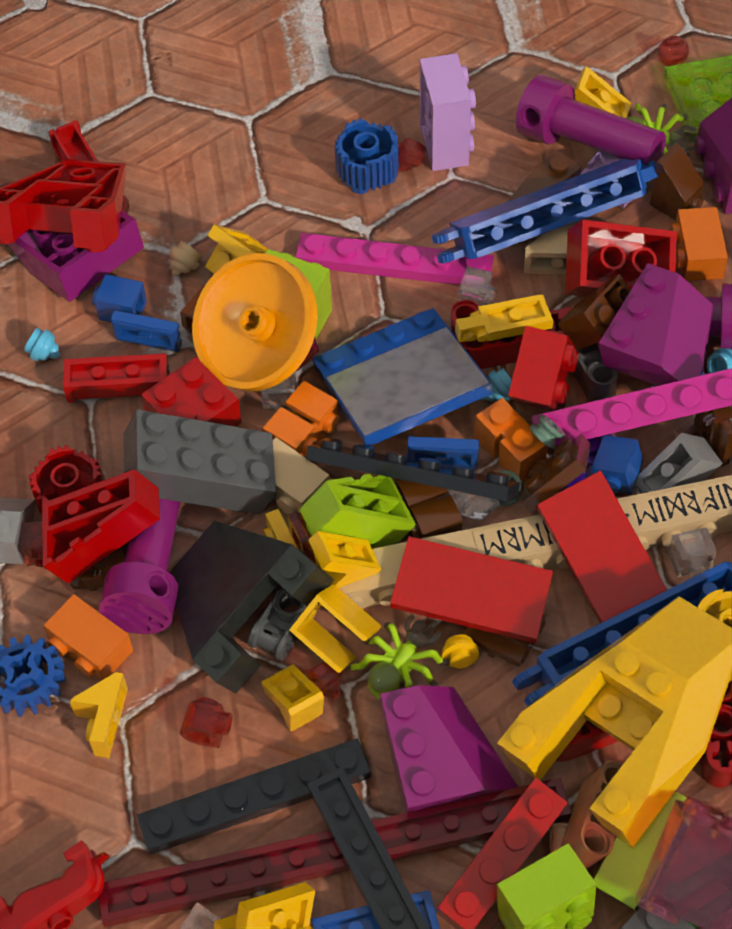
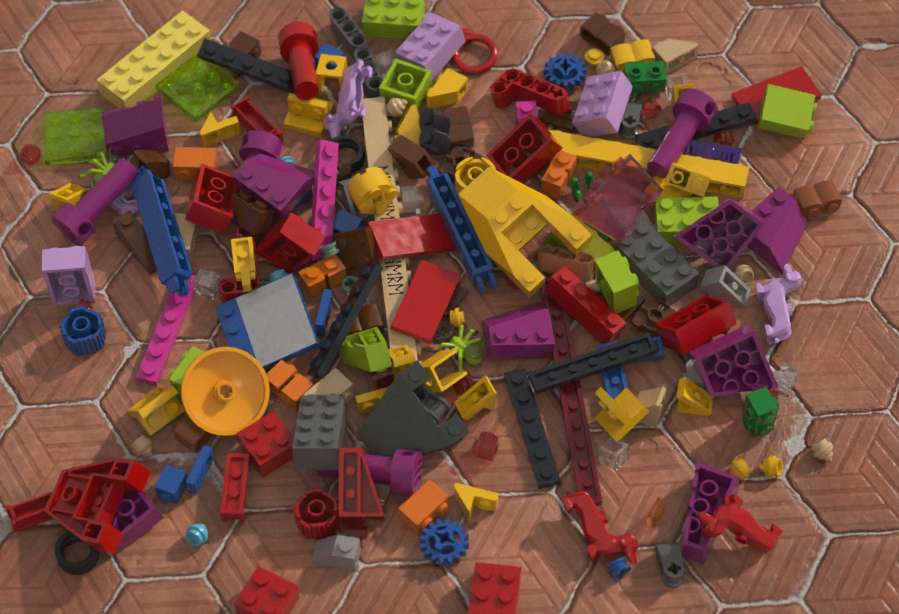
camera: 85 degrees left, 0 degrees up
none -> yellow brick [347,167,397,215]

